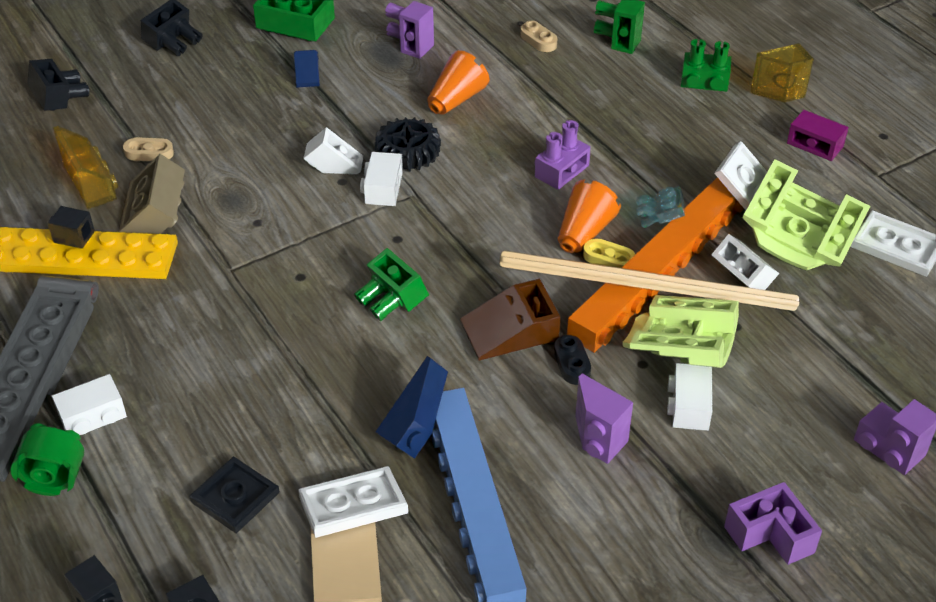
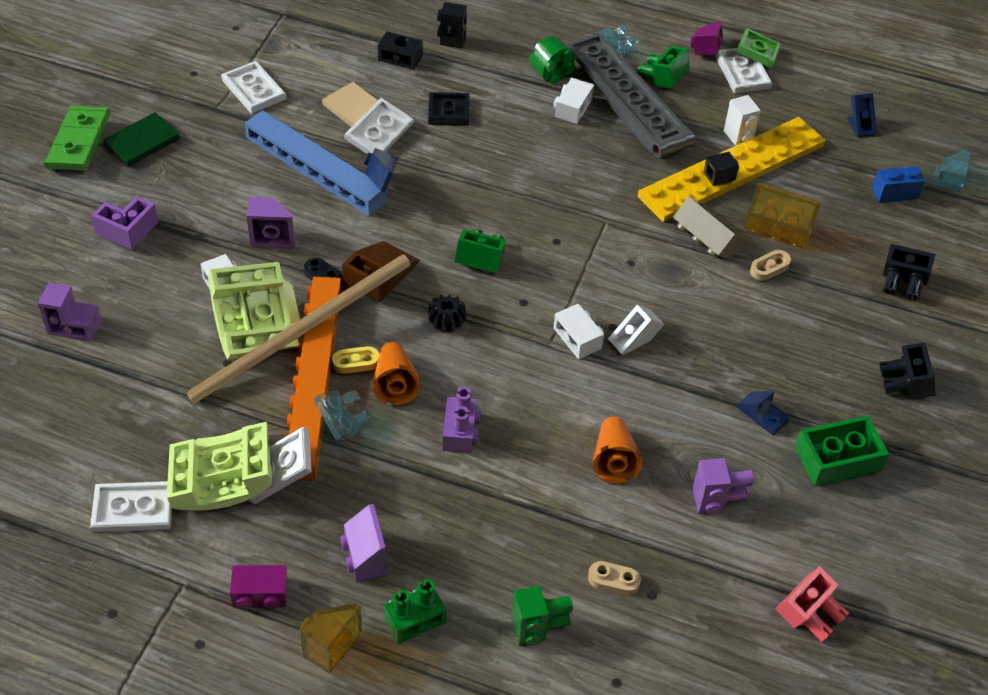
camera: 140 degrees right, 5 degrees up
black gear [374,117,441,171] -> none
white brick [712,234,779,290] -> none
none -> slope [340,504,387,582]
none -> black gear [428,294,467,332]

